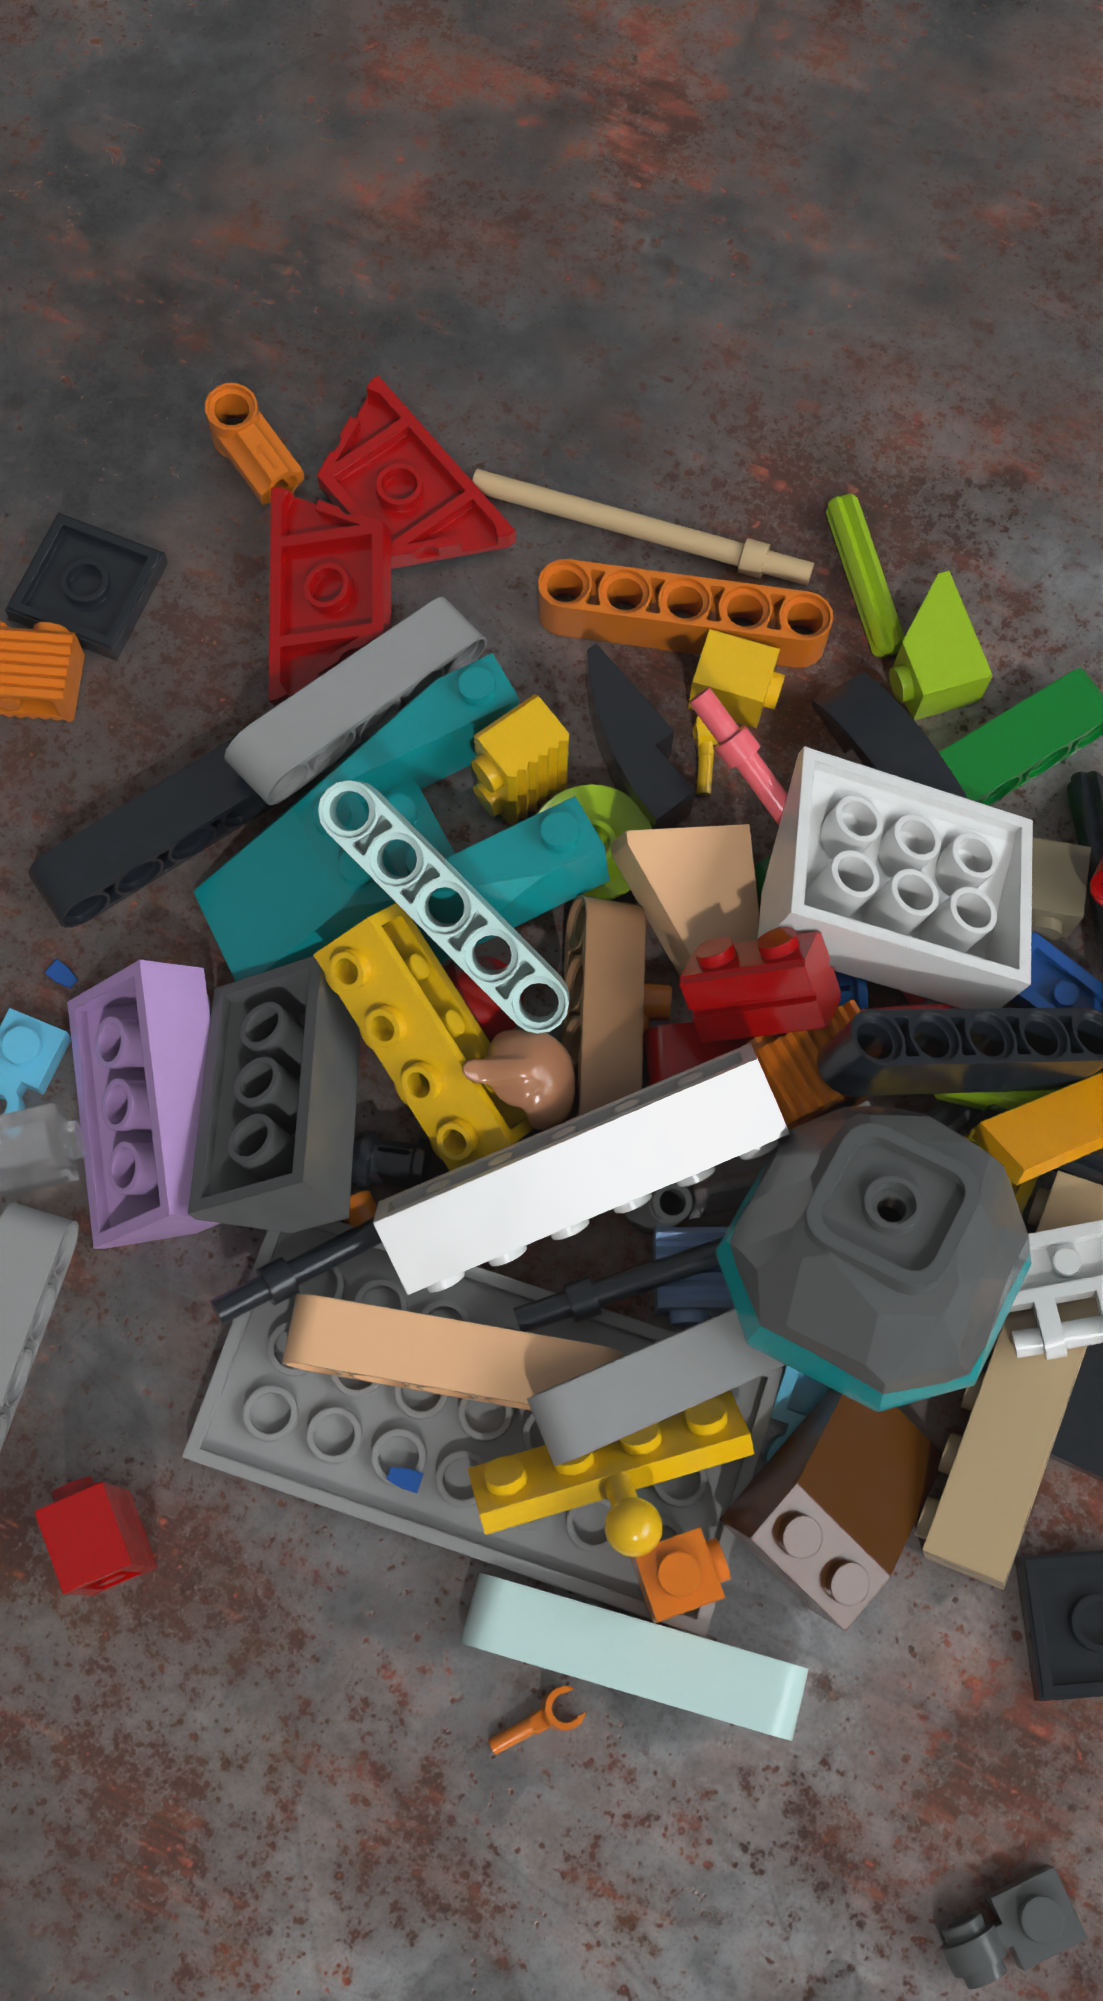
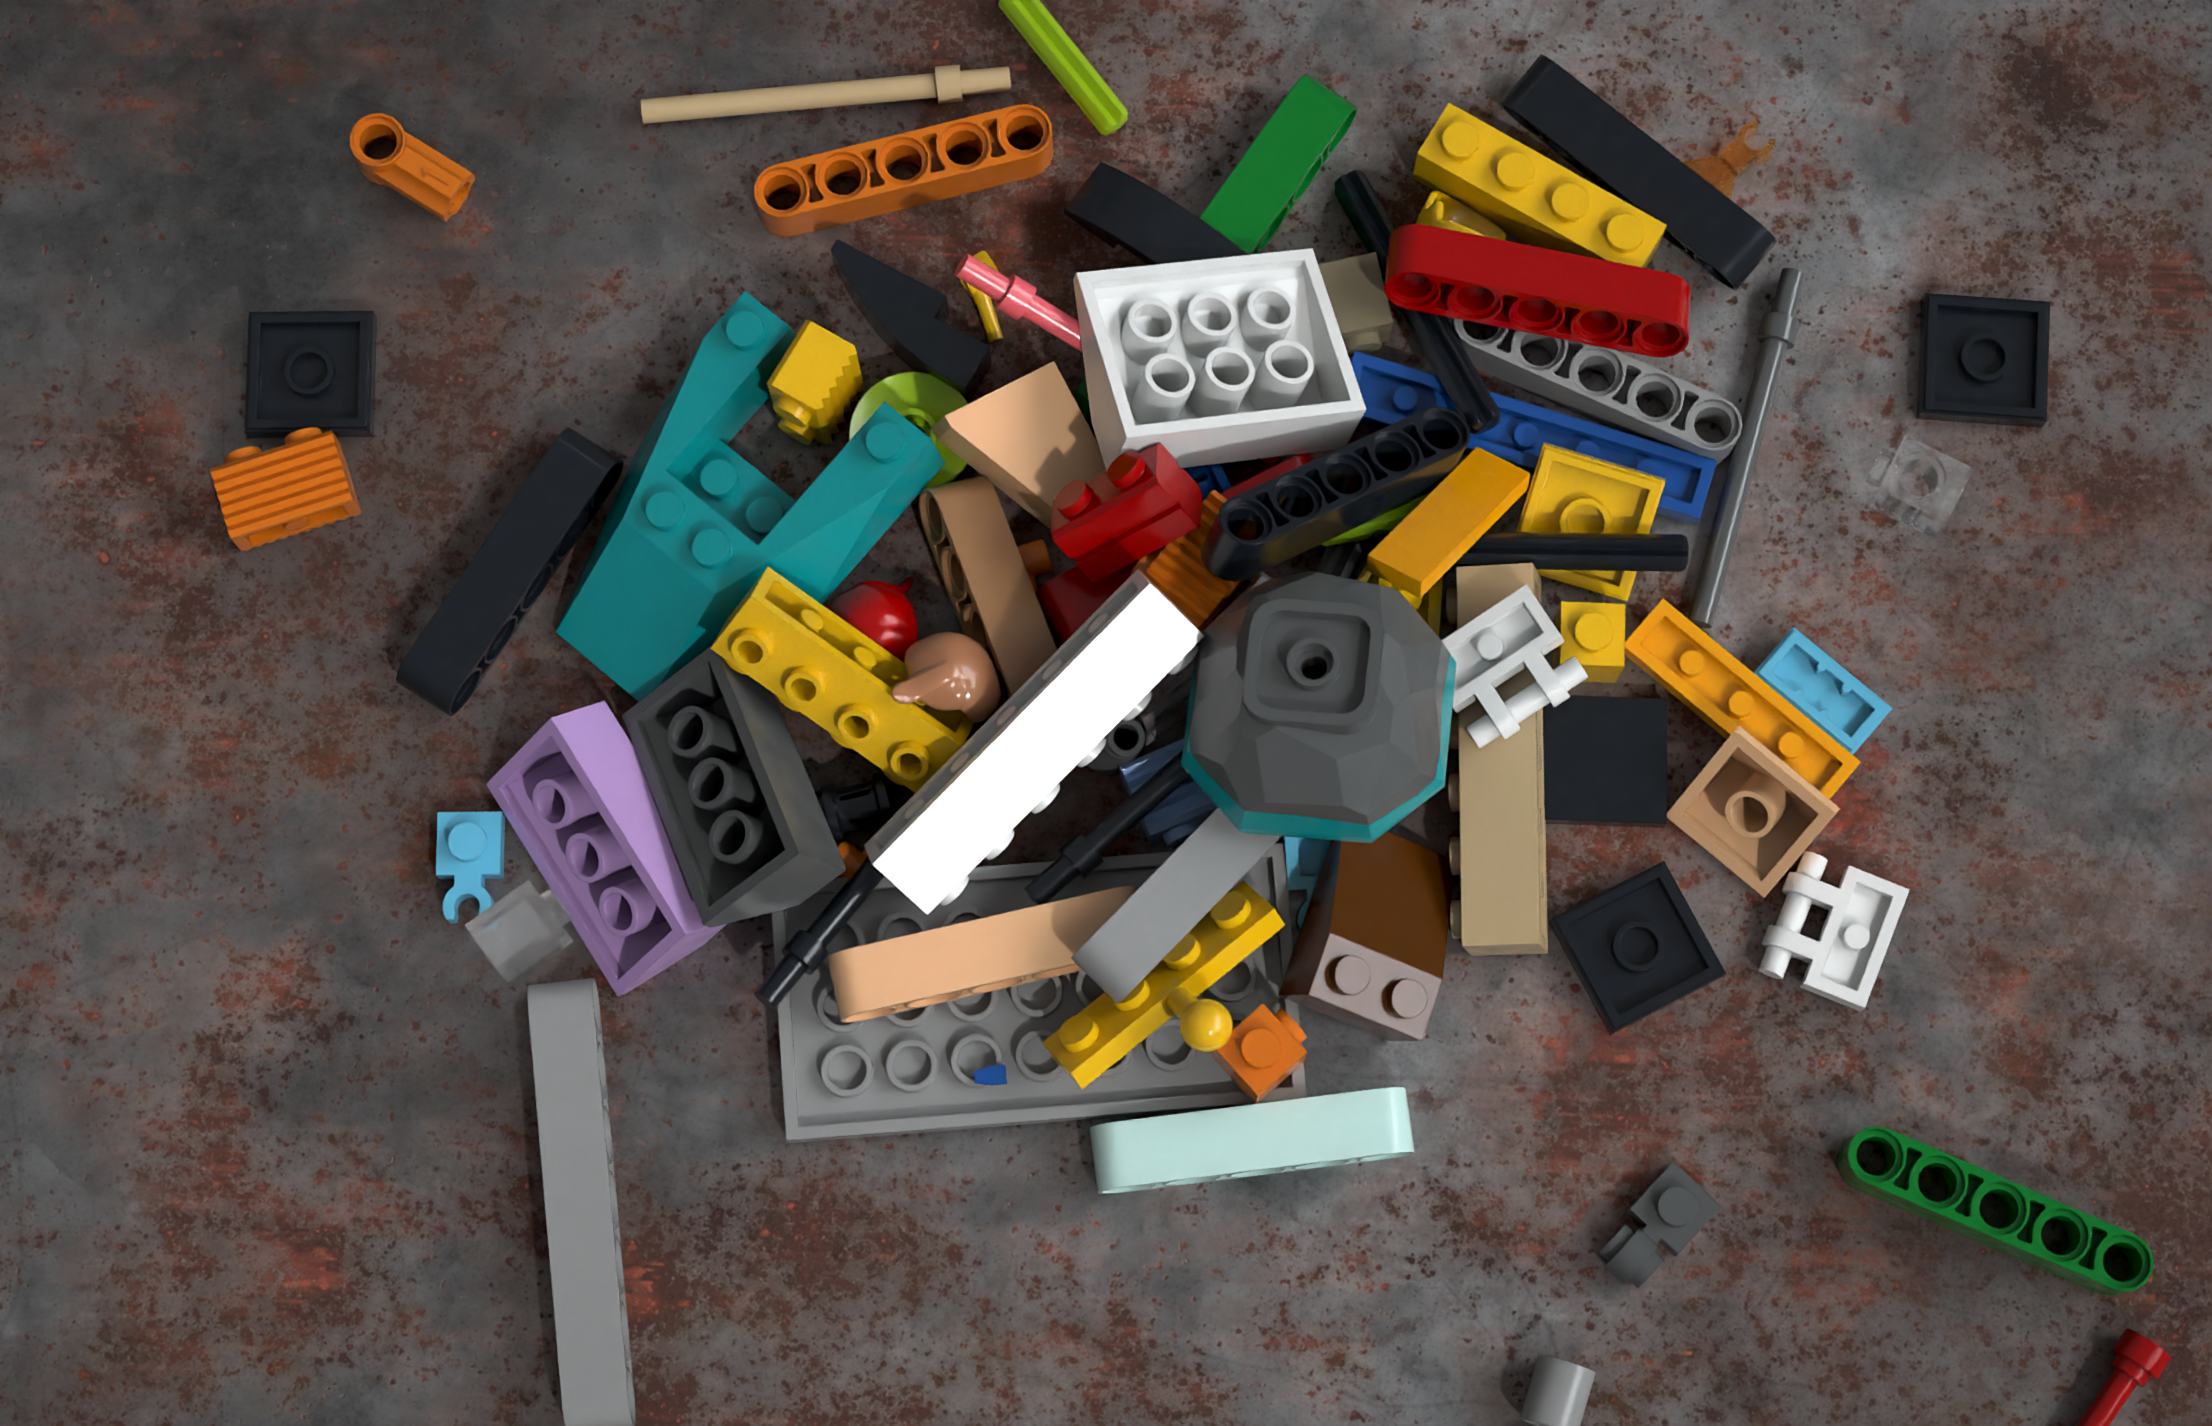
camera: 20 degrees left, 5 degrees up
red brick [34,1476,158,1596] -> none
blue piece [45,959,78,989] -> none
light grey beam [224,597,487,805] -> none
red wing [268,487,391,707] -> none
red wing [317,375,516,569] -> none
light aqua beam [318,780,570,1034] -> none
orange hand [488,1686,586,1755] -> none
yellow brick [688,629,785,728] -> none
lime slope [889,571,993,721] -> none

